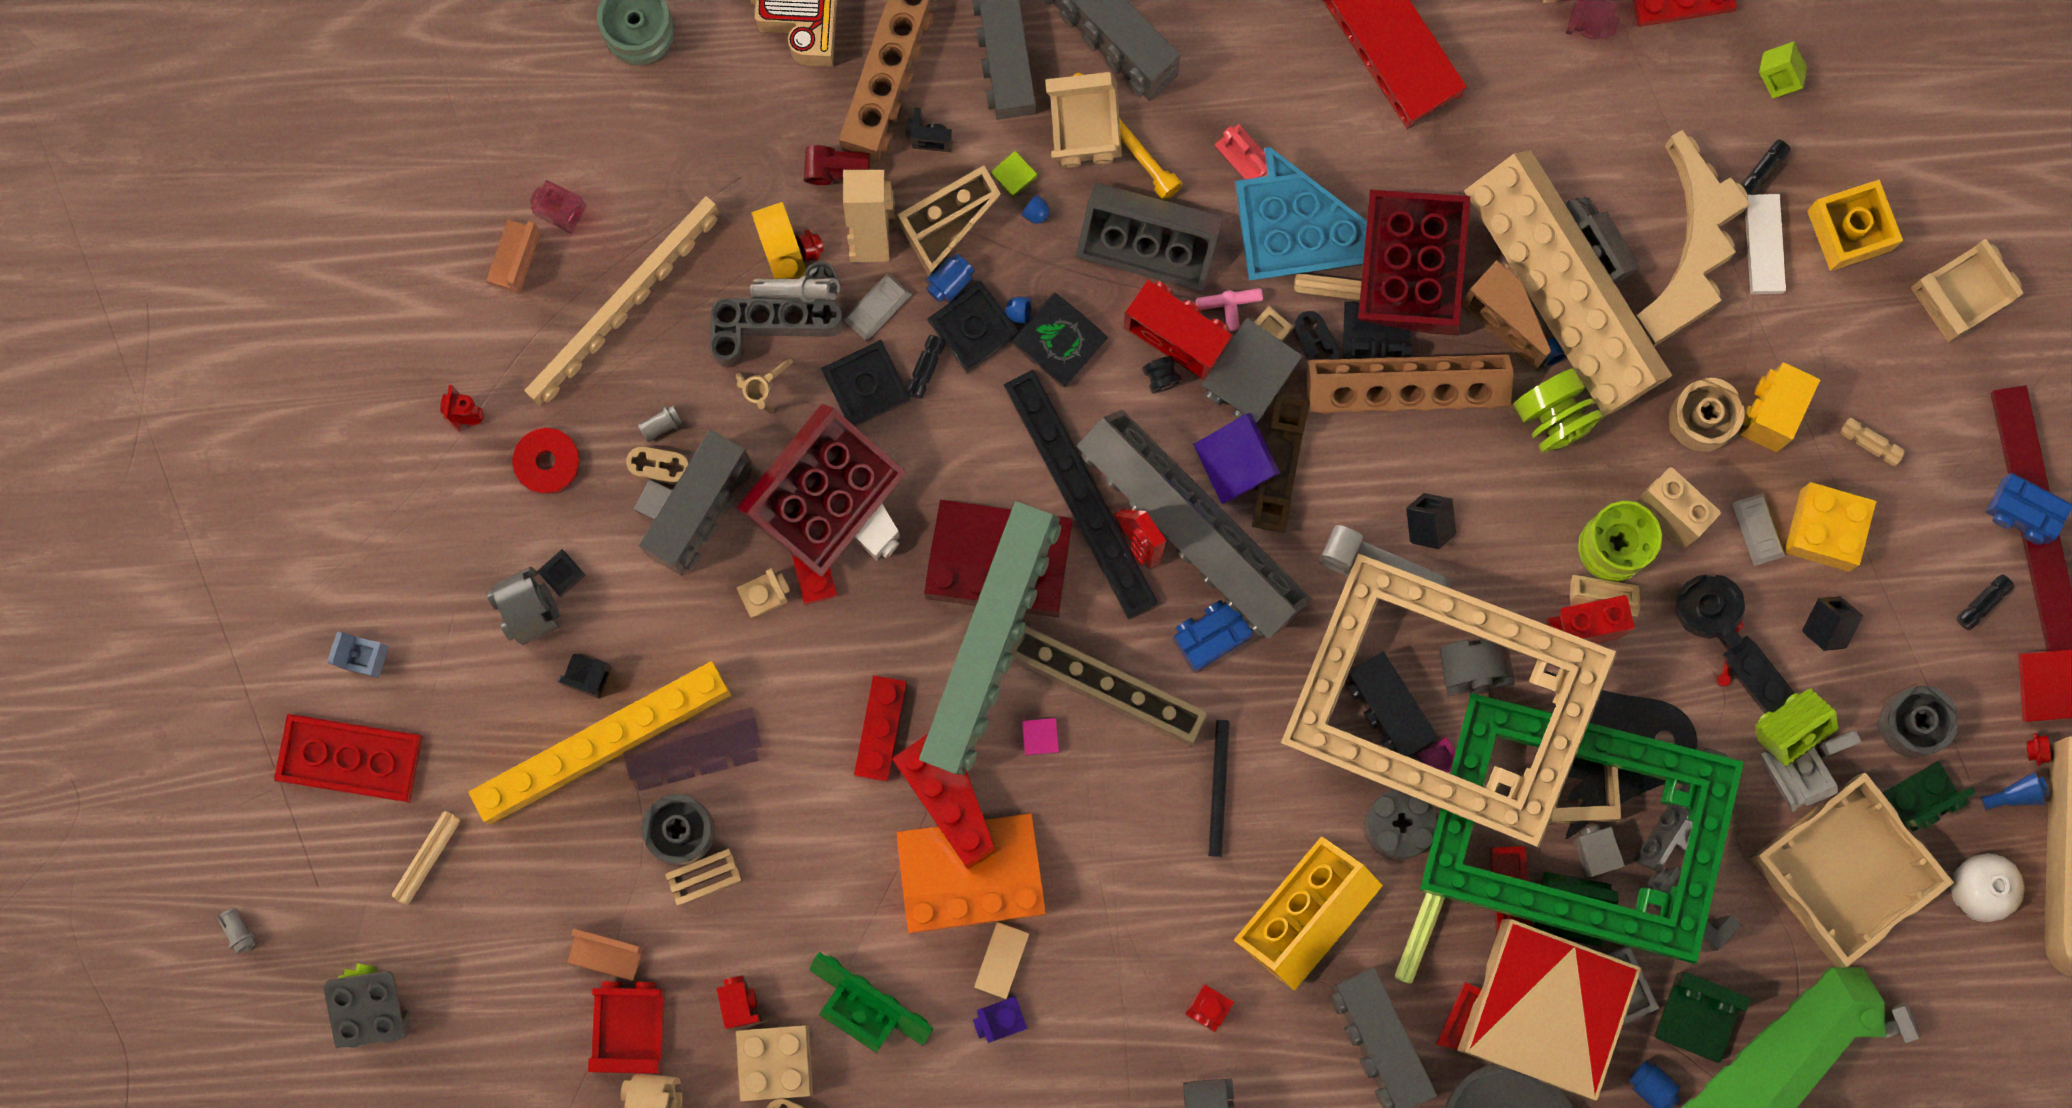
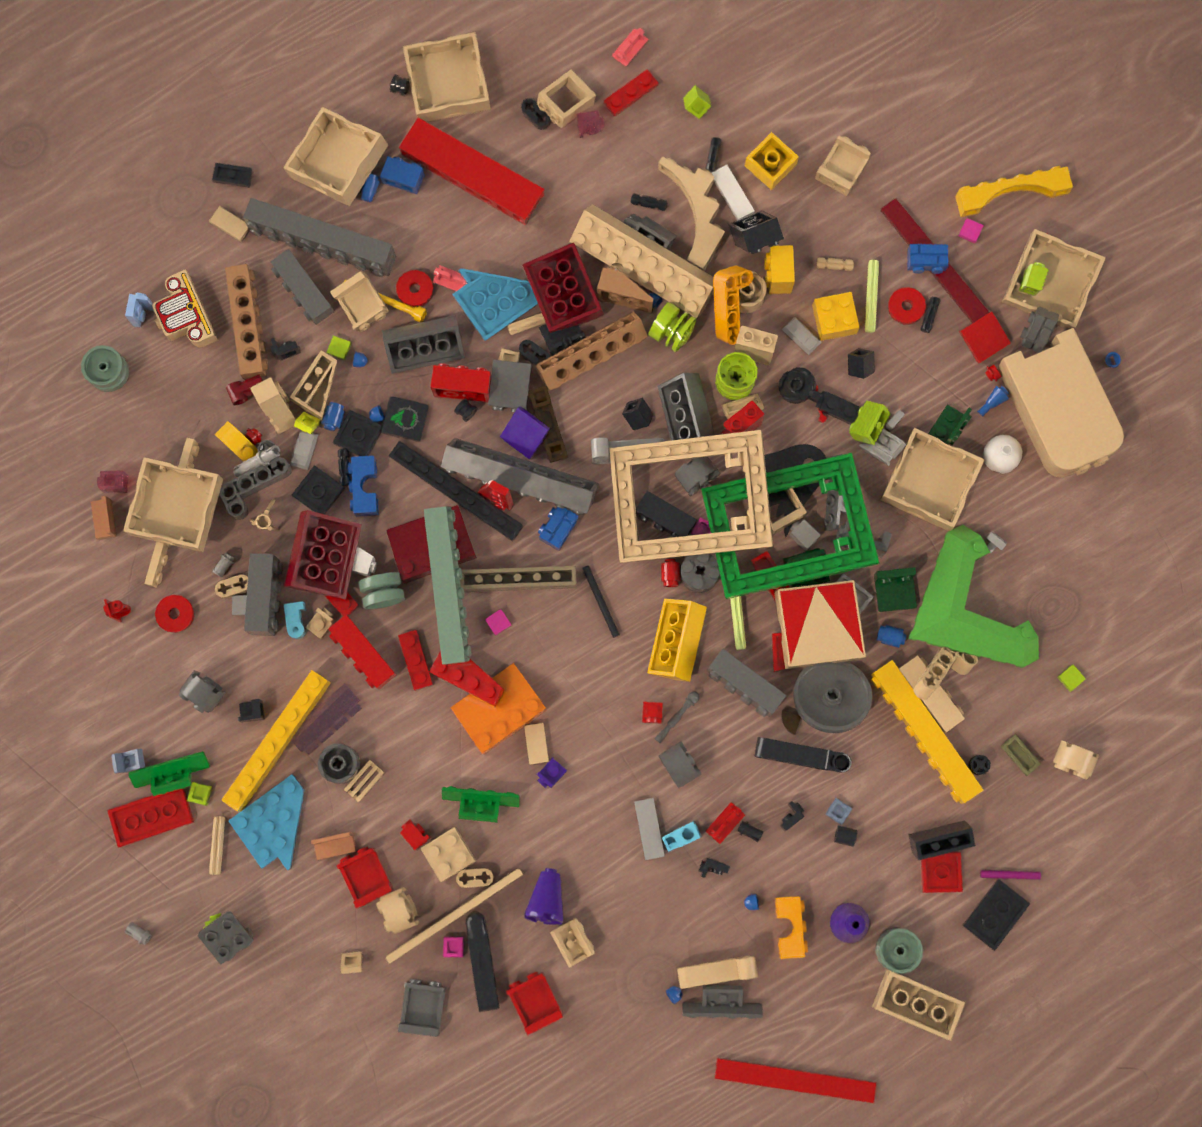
camera: 25 degrees left, 0 degrees up
black tile [537,549,586,597] -> none
bright pink piece [1196,288,1263,333] -> none
dark grey brick [1877,686,1958,758] -> none
none -> tan tile [123,457,223,552]
none -> green bracket [129,751,210,796]
none -> lime tile [187,782,212,806]
none -> dark azure wing [229,774,304,870]
none -> medium azure leg [284,601,306,639]
none -> neon yellow plate [294,412,320,434]
none -> red brick [328,615,397,690]
none -> blue arch [348,456,379,517]
none -> sand green wheel [358,572,406,610]
none -> red tile [396,270,433,307]
none -> black axle [631,193,667,211]
none -> dark grey piece [654,691,700,743]
none -> dark grey slope [657,373,715,441]
none -> red brick [661,559,681,587]
none -> light orange beam [713,265,753,345]
none -> black brick [728,211,784,254]
none -> yellowish green axle [865,260,879,333]
none -> red tile [888,287,926,325]

